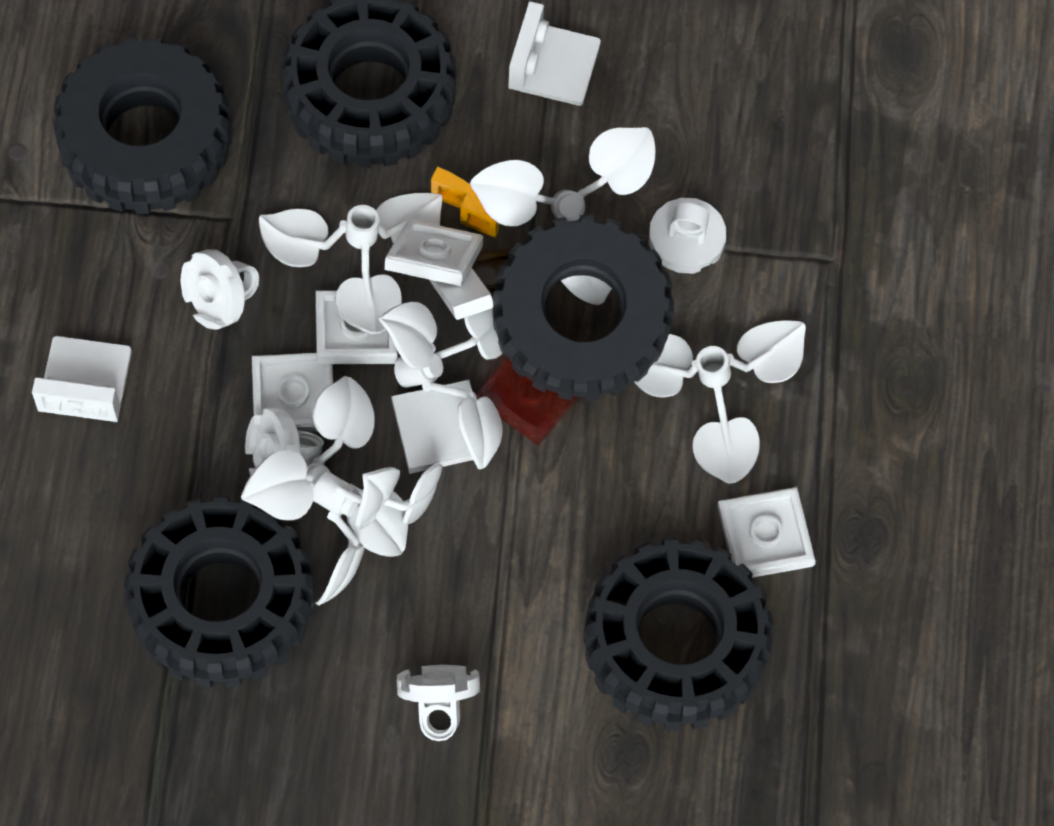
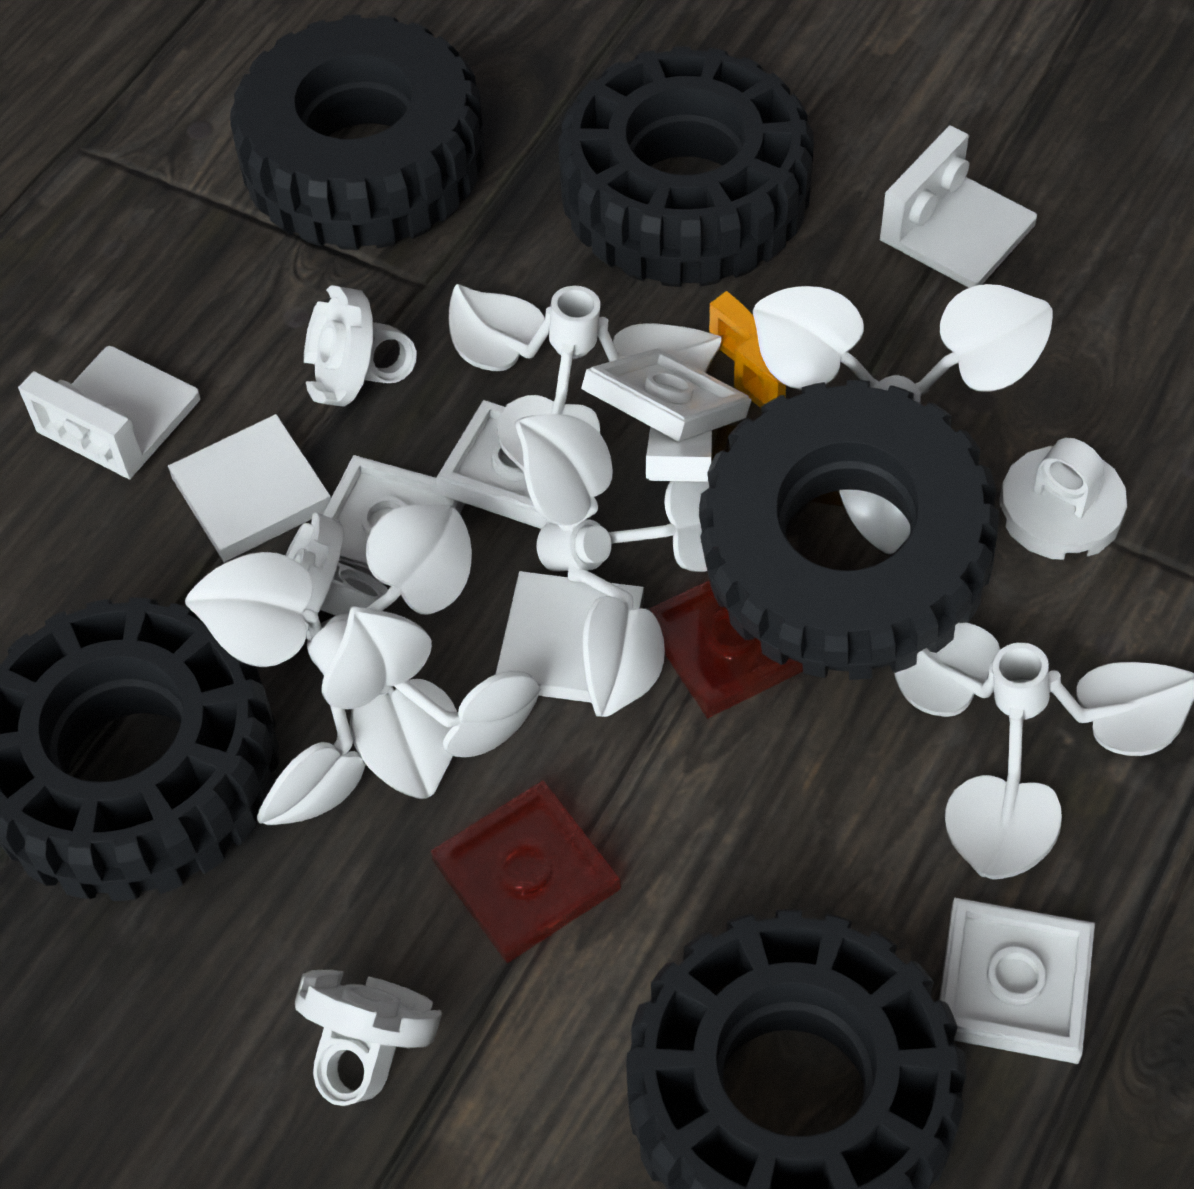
camera: 30 degrees right, 10 degrees down
none -> white tile [168,414,331,562]
none -> clear red tile [430,780,621,963]

